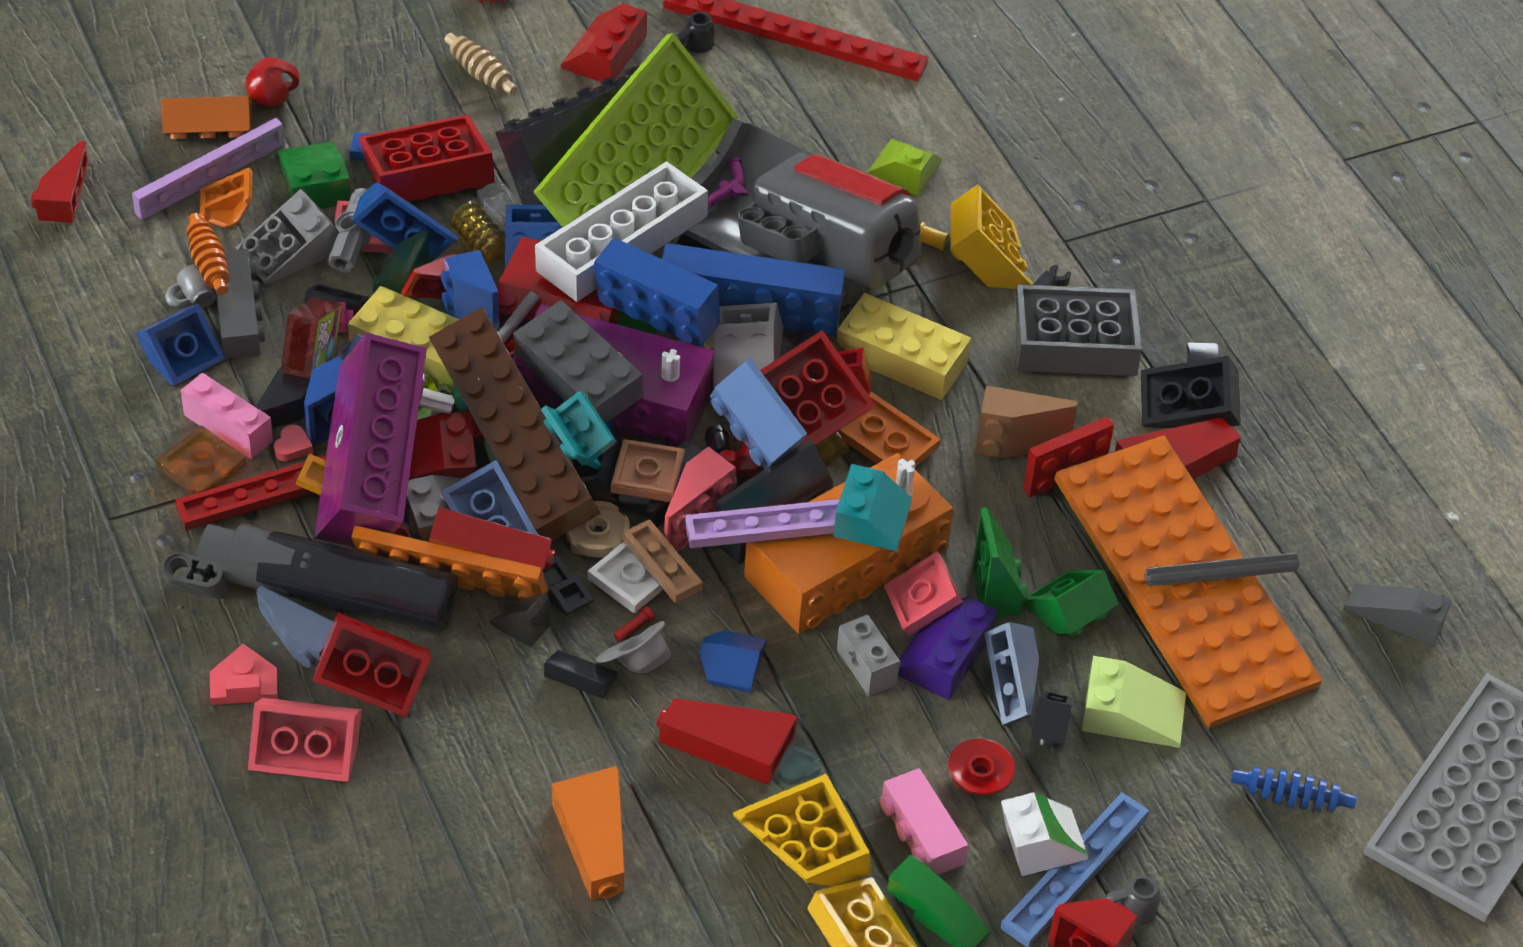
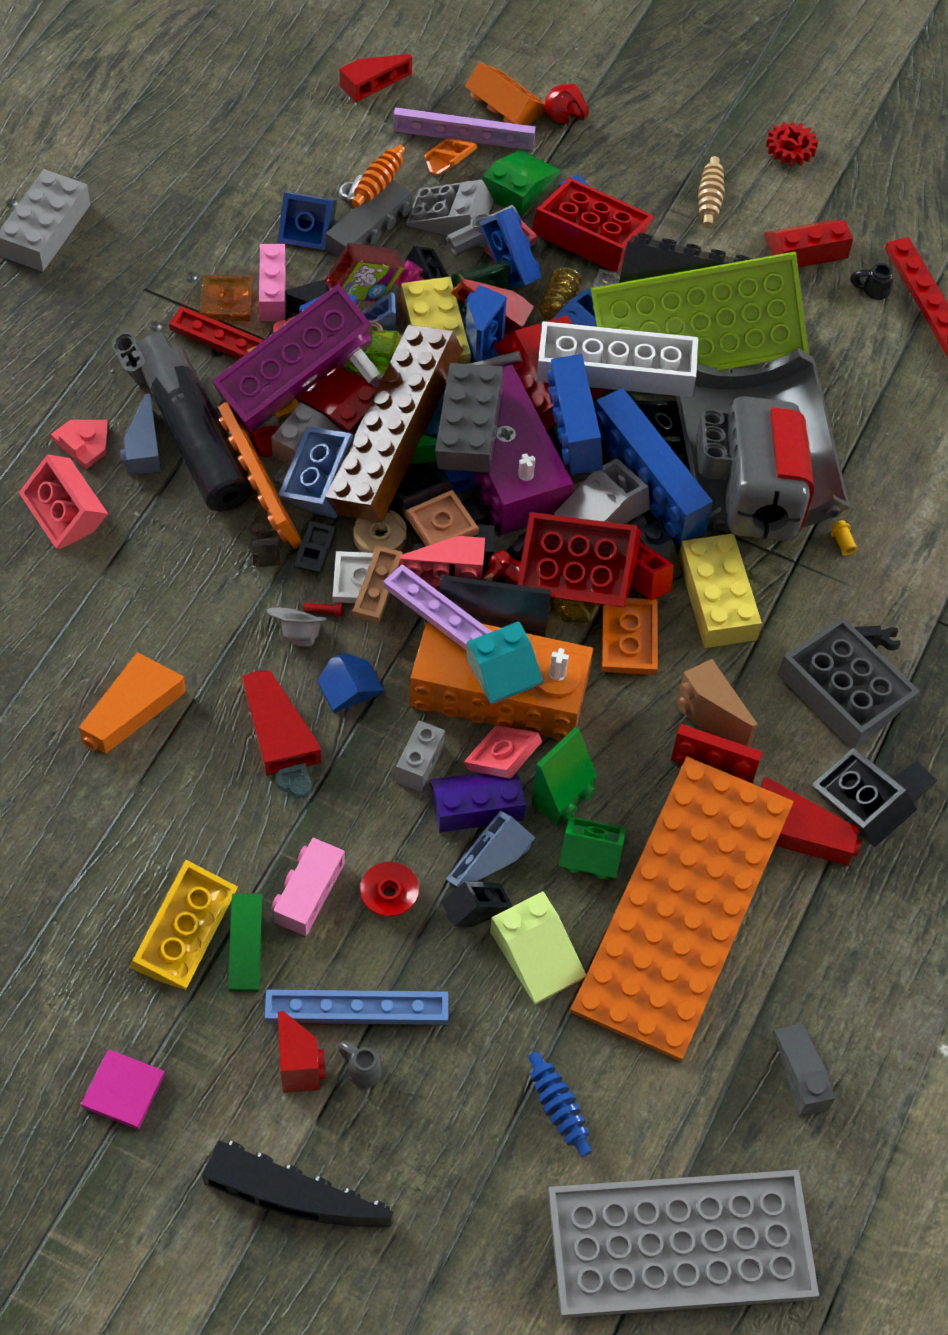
camera: 50 degrees right, 10 degrees up
red slope [312,613,432,718] -> none
red slope [428,507,555,571] -> none
teal bracket [541,390,617,469] -> none
black slope [544,650,618,699] -> none
magenta piece [707,157,749,213] -> none
medium blue slope [710,358,807,469] -> none
yellow wedge [733,774,872,886] -> none
lime slope [867,138,942,196] -> none
yellow wedge [950,184,1033,289] -> none
white slope [1001,793,1088,876] -> none
dark grey axle [1144,553,1299,587] -> none

